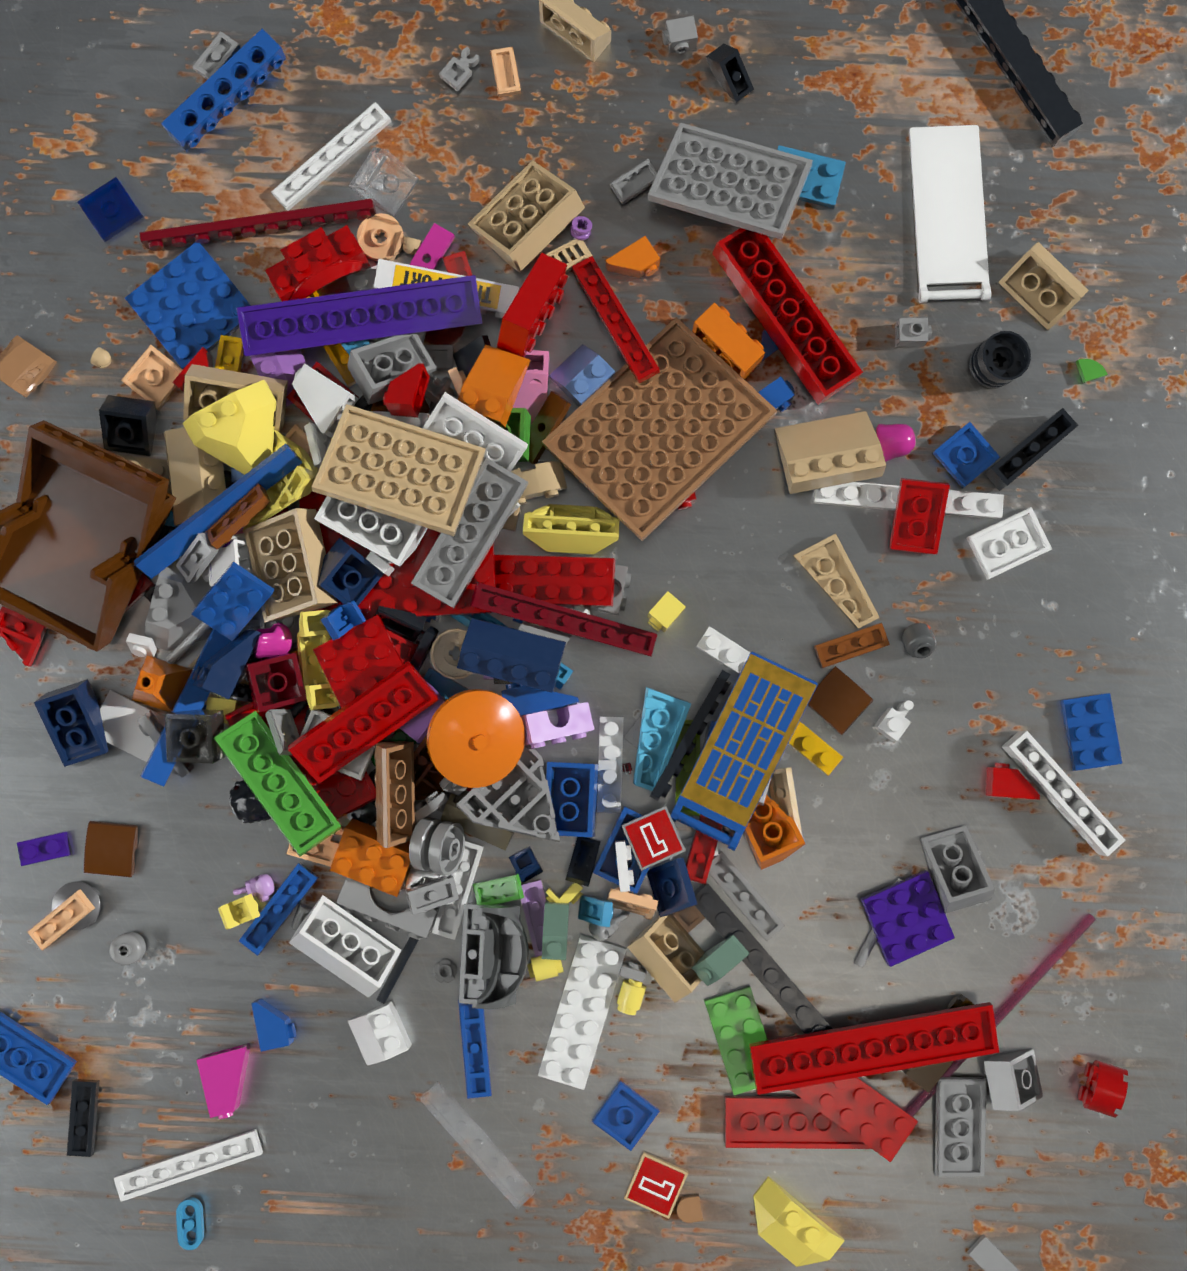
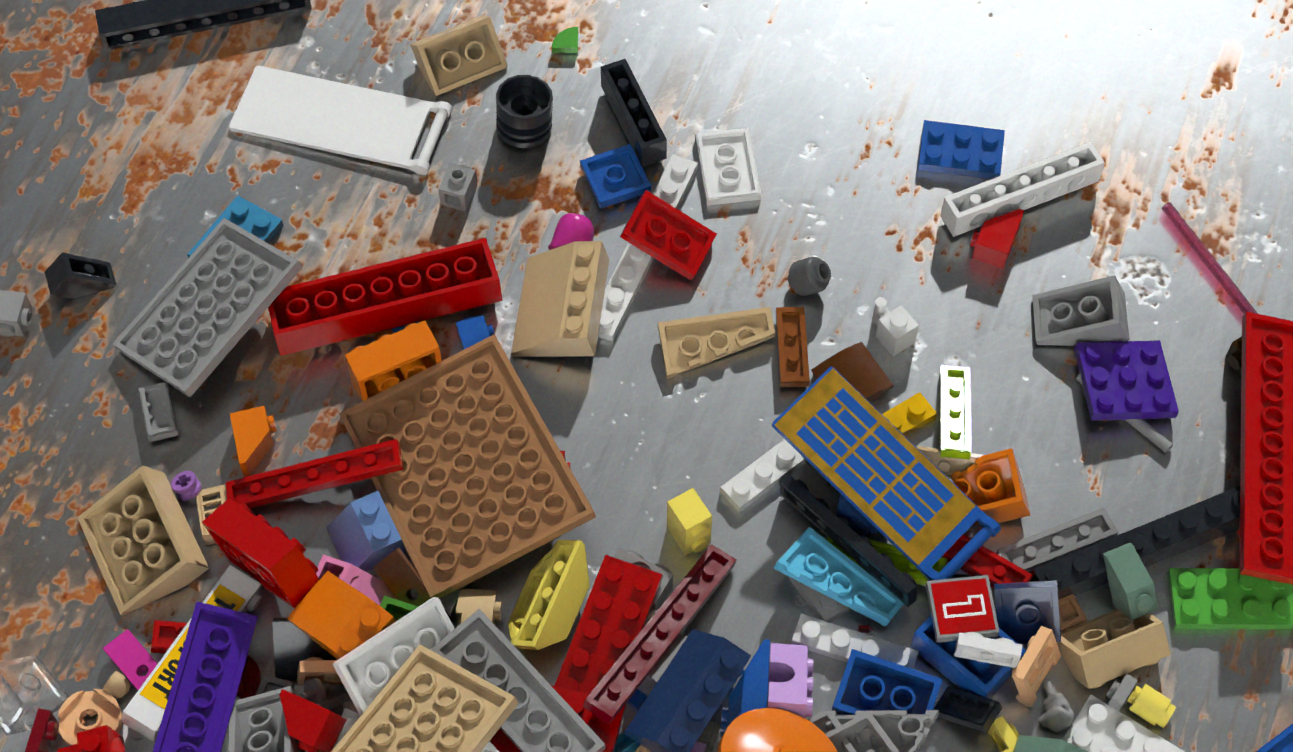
camera: 70 degrees left, 25 degrees down
dark azure plate [578,895,613,927] -> none
none -> tile [940,365,971,460]

